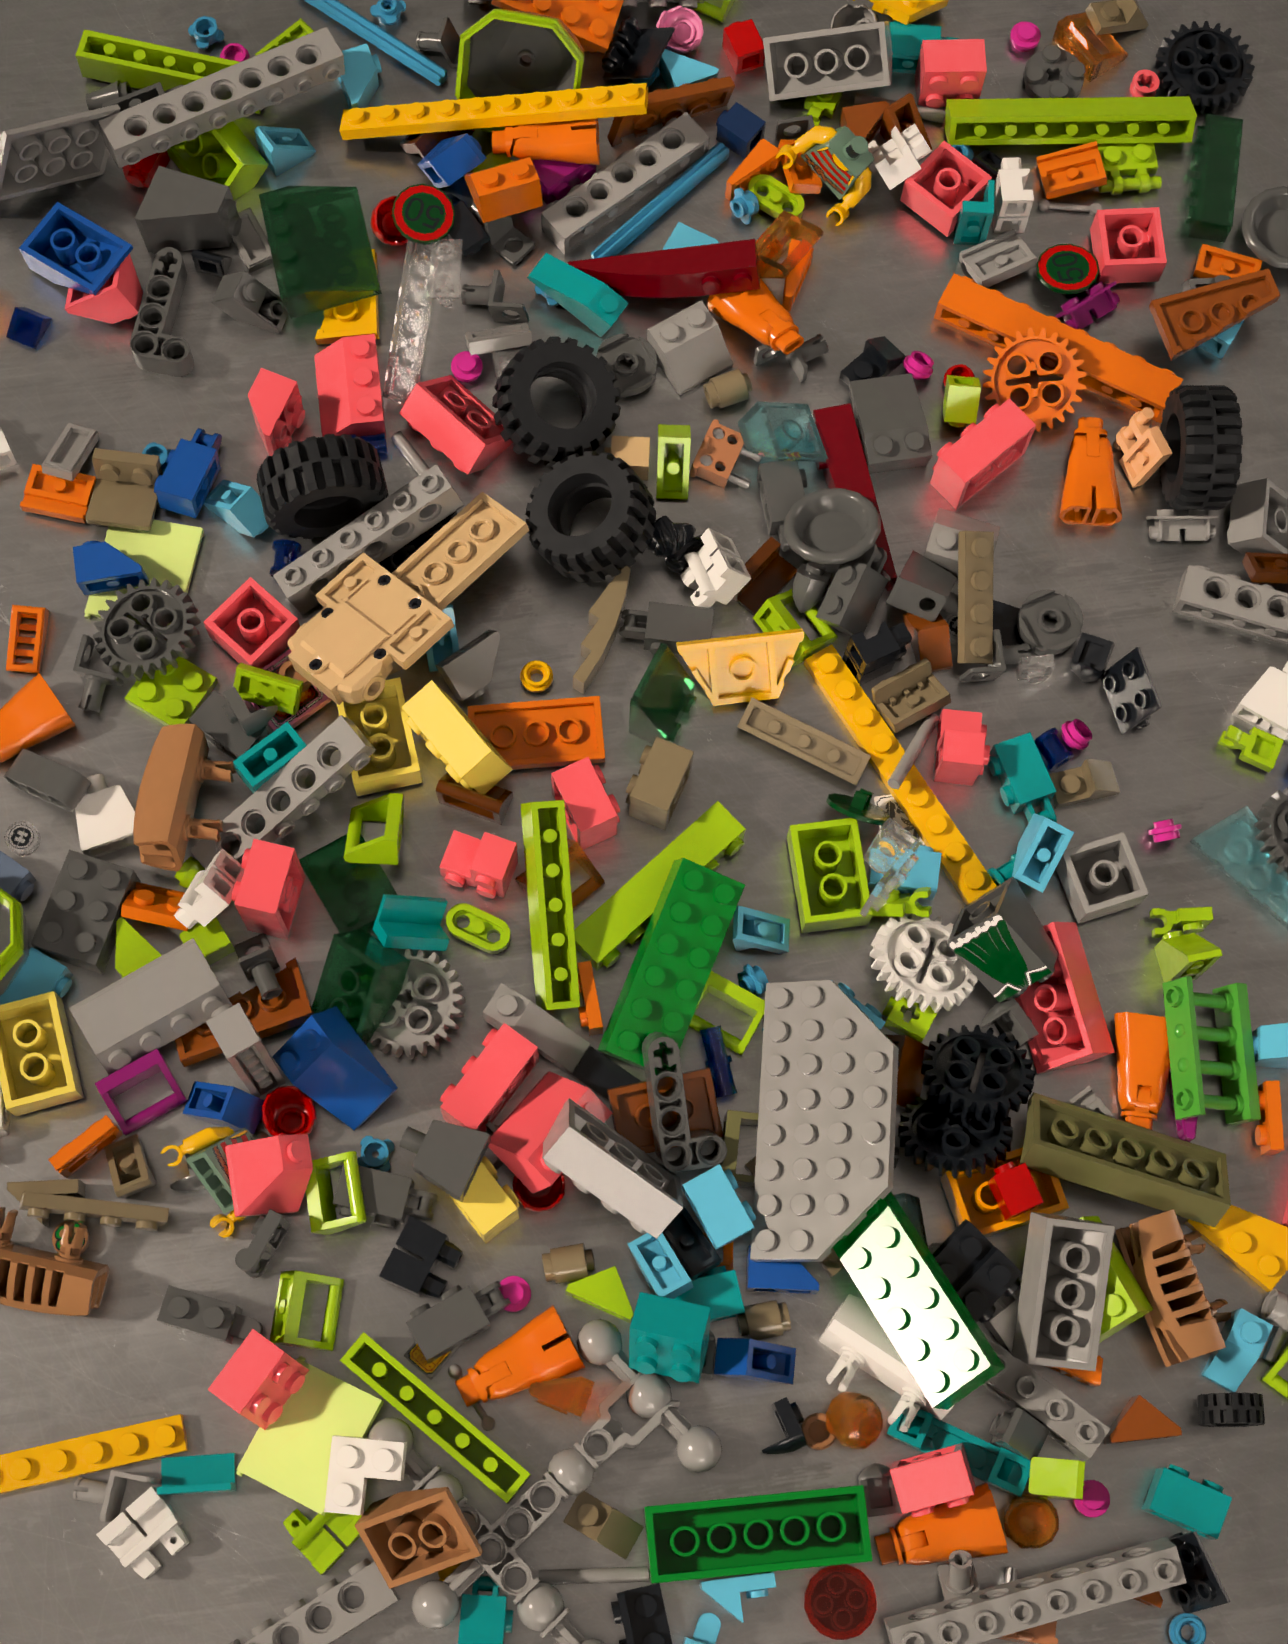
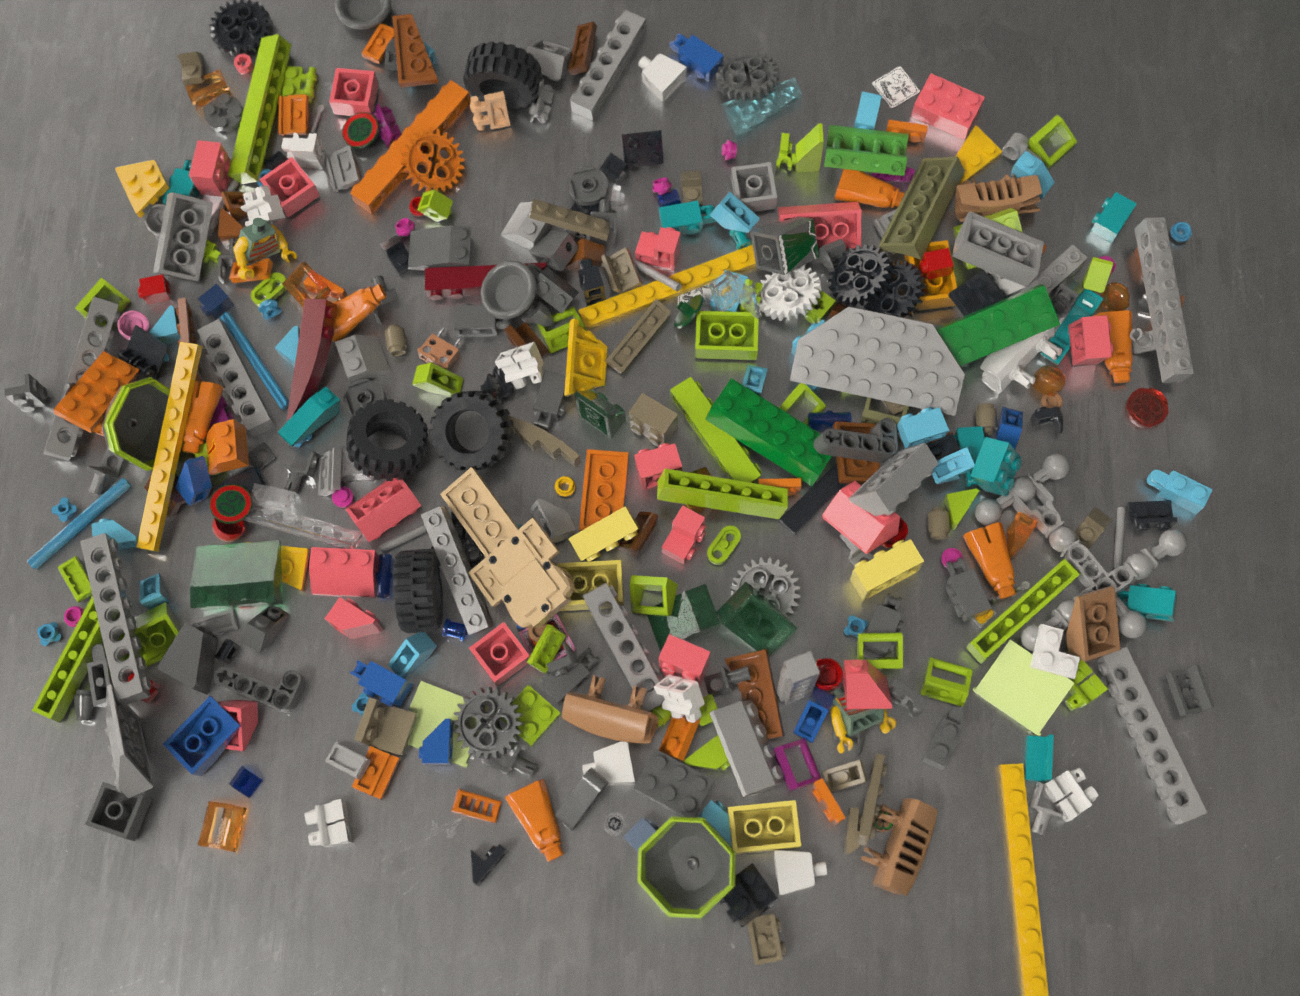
camera: 70 degrees left, 0 degrees up
coral brick [208,1329,309,1430] -> none
teal brick [233,721,307,793] -> none
blue slope [272,1006,398,1130] -> none
teal panel [373,894,450,951] -> none
black hips [379,1215,463,1299] -> none
dark grey torso [399,1120,491,1202] -> none
coral brick [440,1023,539,1132] -> none
light grey slope [483,983,590,1074] -> none
tan brick [604,436,650,480] -> none
green brick [644,1485,873,1584] -> none
medium azure slope [700,1572,776,1623] -> none
orange slope [725,138,782,201] -> none
clear light blue slope [737,401,828,462] -> none
dark azure plate [737,964,769,997] -> none
blue slope [746,1244,819,1294] -> none
dark grey plate [858,1463,901,1517] -> none
coral brick [930,398,1036,510] -> none
teal panel [953,180,995,246] -> none
dark pink plate [1010,21,1041,52] -> none
orange piece [1059,417,1122,526] -> none
dark orange slope [1103,1395,1182,1444] -> none
black hinge [1168,1531,1231,1613] -> none
clear green brick [1185,114,1243,243] -> none
black tyre [1197,1392,1265,1427] -> none
lime plate [1218,725,1284,773] -> none

